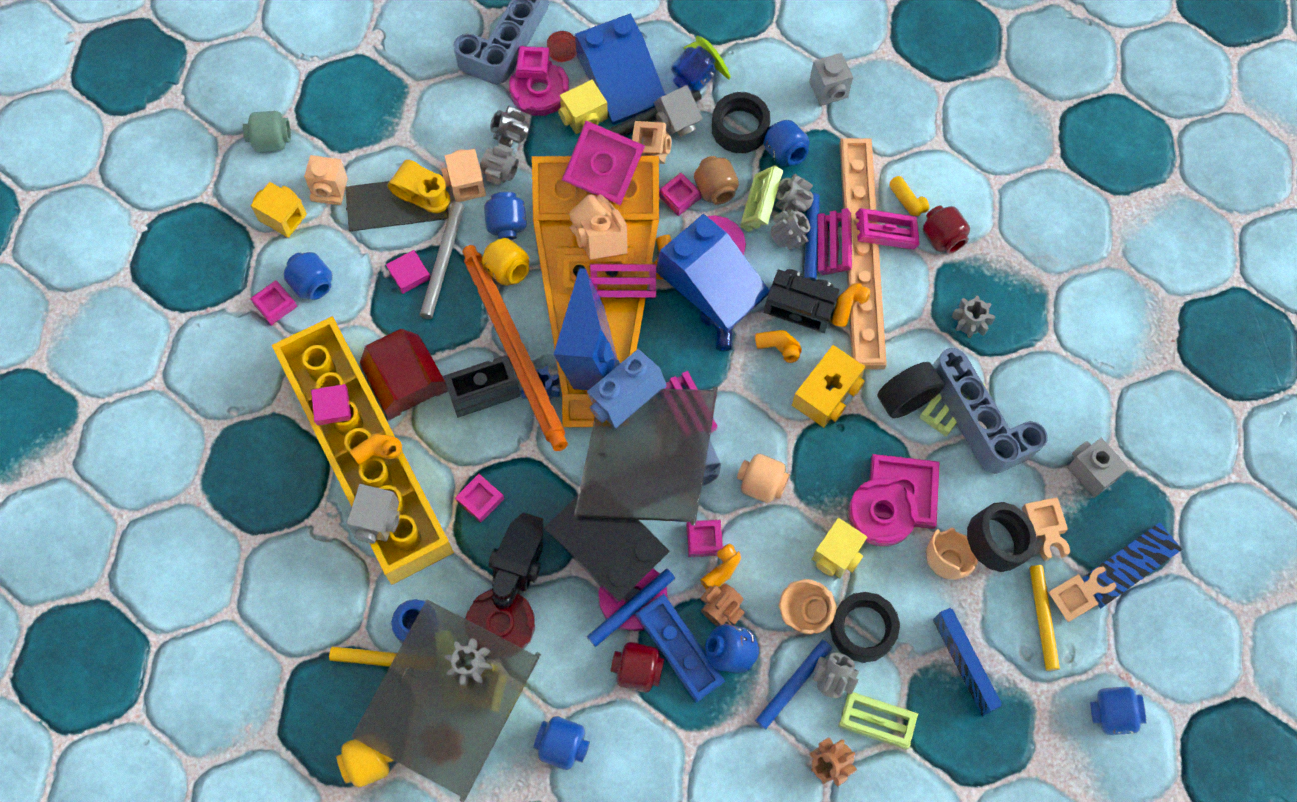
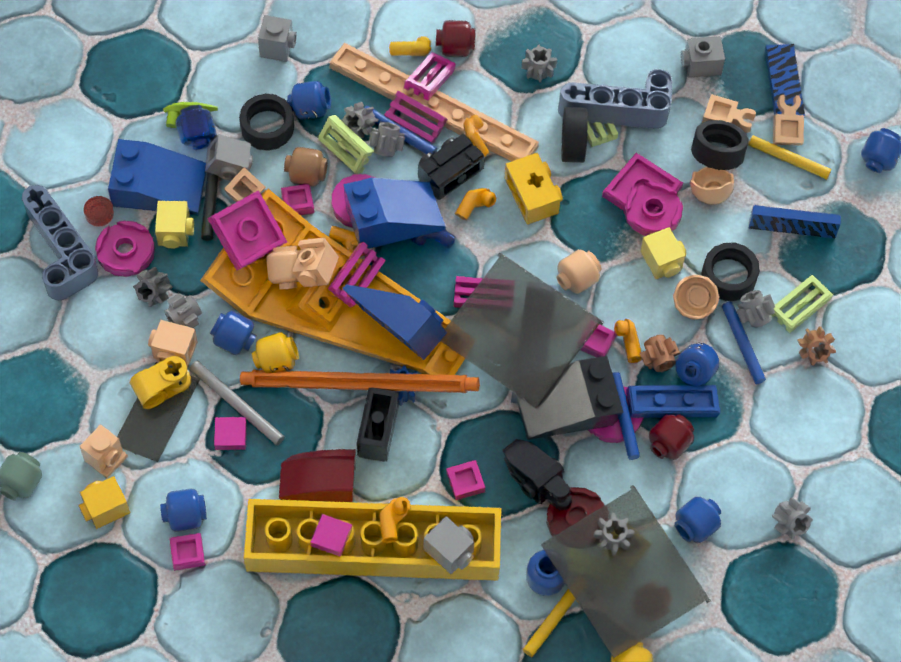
camera: 60 degrees left, 5 degrees down
dark pink tile [516,46,550,79] -> none
medium blue brick [587,349,667,429] -> none

